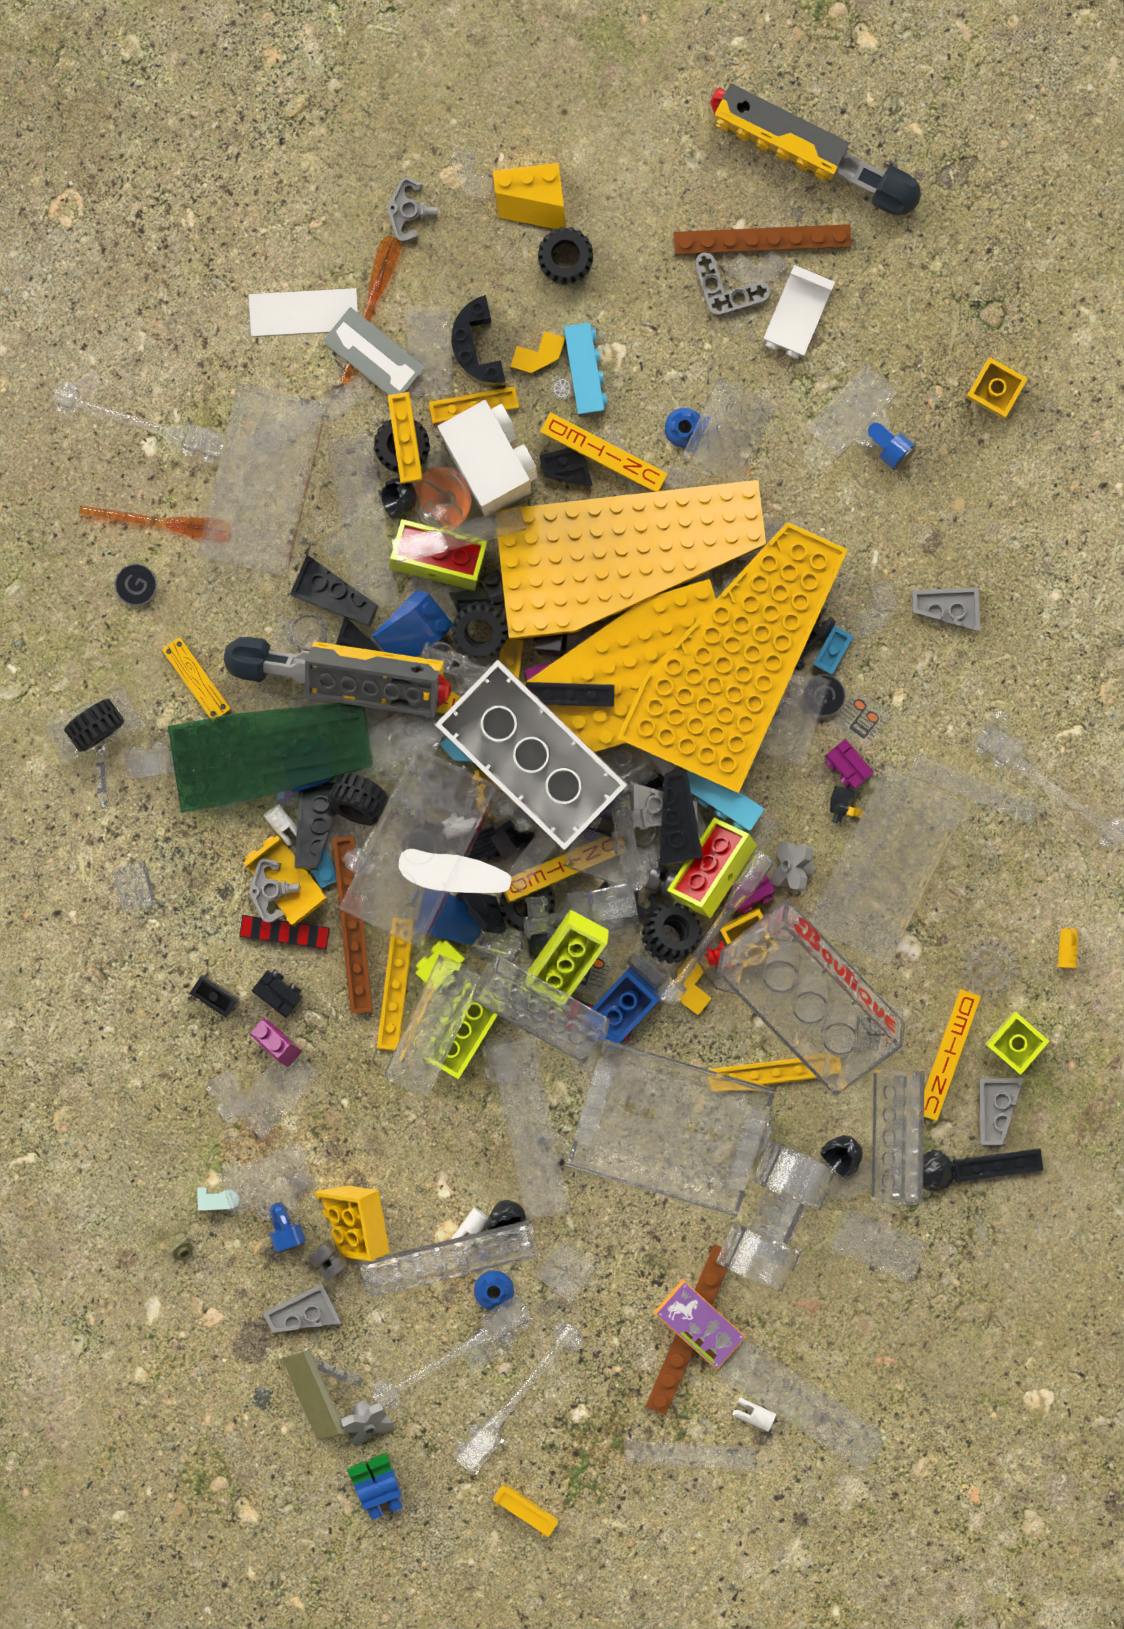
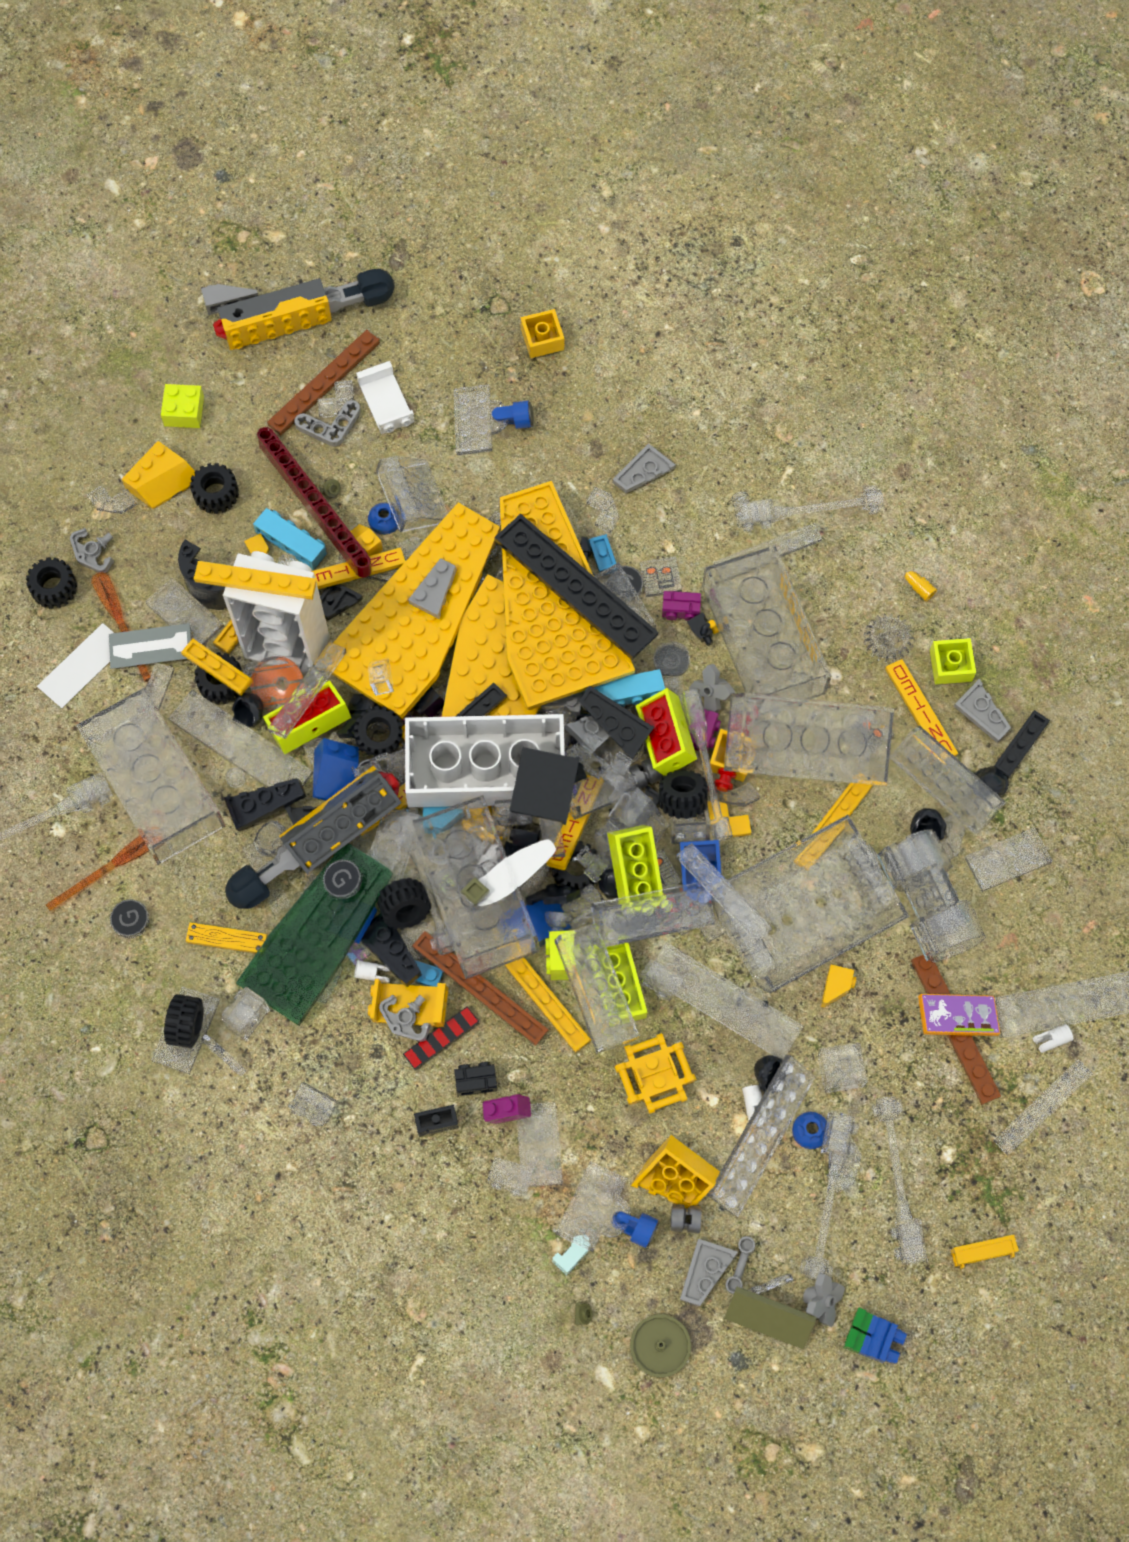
camera: 45 degrees left, 20 degrees down
none -> black tyre [26,557,77,609]
none -> neon yellow brick [161,384,204,428]
none -> yellow plate [194,561,317,600]
none -> light grey slope [201,284,258,315]
none -> dark red beam [257,427,372,578]
none -> olive plate [320,479,341,497]
none -> black tile [323,860,363,899]
none -> yellow slope [350,524,383,556]
none -> clear slope [367,658,394,696]
none -> light grey wing [408,558,457,619]
none -> olive tile [461,877,490,906]
none -> black plate [494,514,659,660]
none -> black piece [509,747,579,825]
none -> clear brick [545,911,572,931]
none -> yellow brick [615,1033,697,1114]
none -> olive piece [630,1314,691,1378]
none -> clear tile [653,642,690,678]
none -> clear plate [676,843,772,943]
none -> light grey bar [726,1236,755,1294]
none -> yellow slope [821,964,856,1008]

